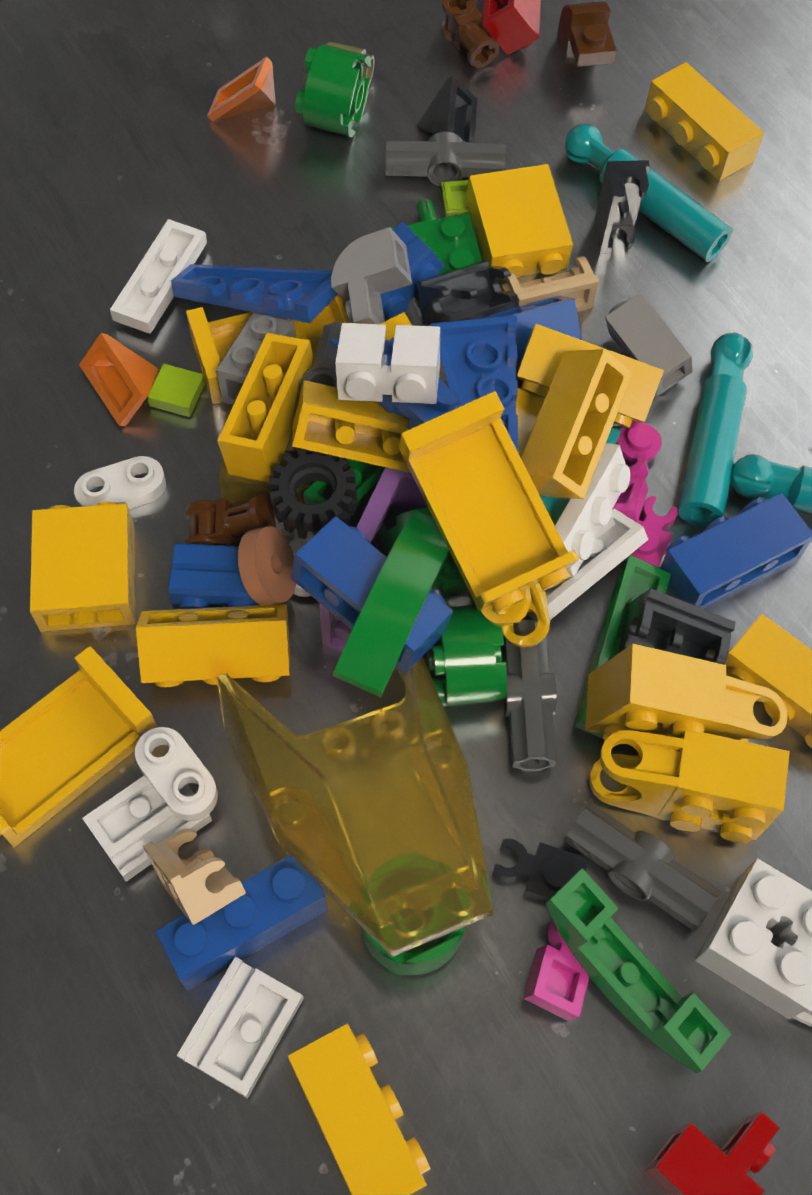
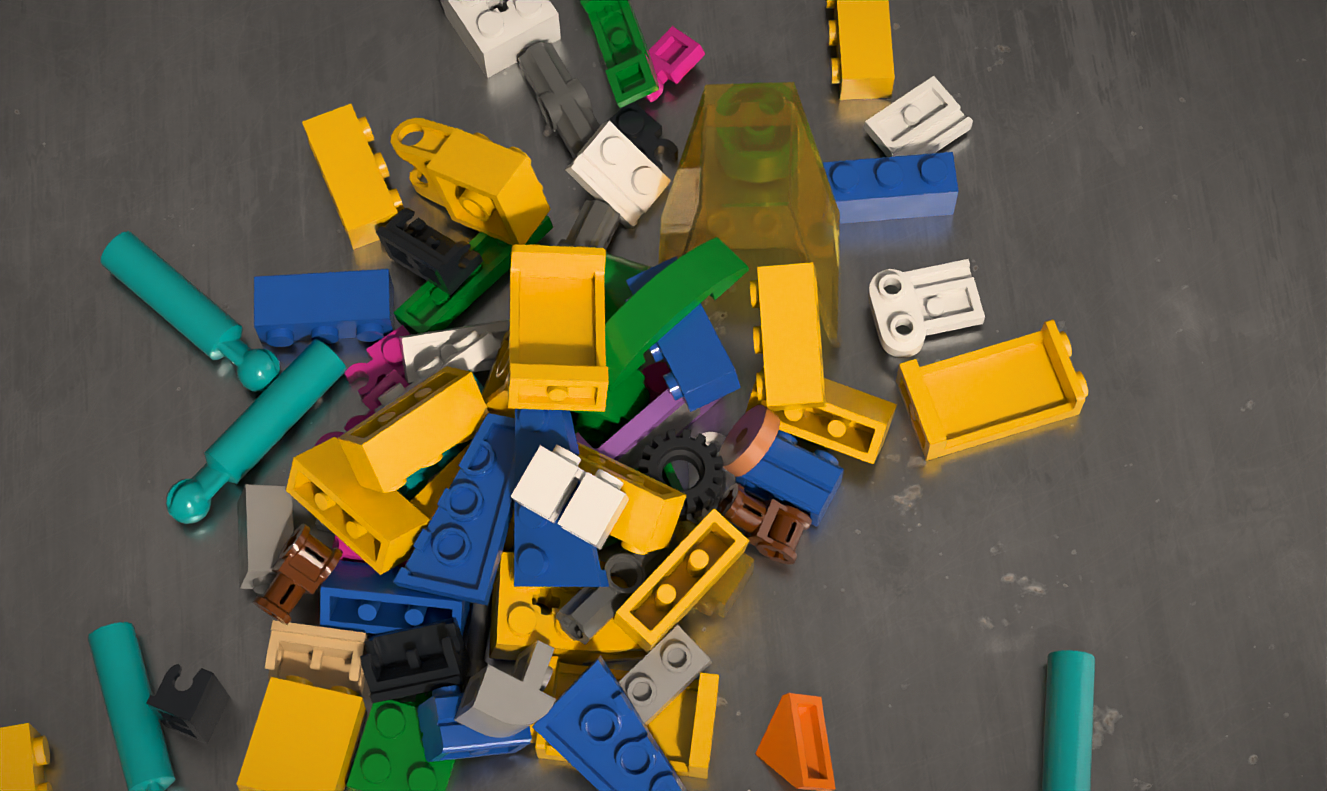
camera: 150 degrees left, 5 degrees up
yellow brick [30,502,136,632] -> none
white plate [74,456,166,509] -> none
tan hinge [142,829,246,925] -> none
lime tile [147,363,205,417] -> none
yellow brick [589,730,790,843] -> none
none -> reddish brown connector [253,524,343,626]
none -> white plate [564,121,671,229]
none -> yellow brick [750,262,826,411]

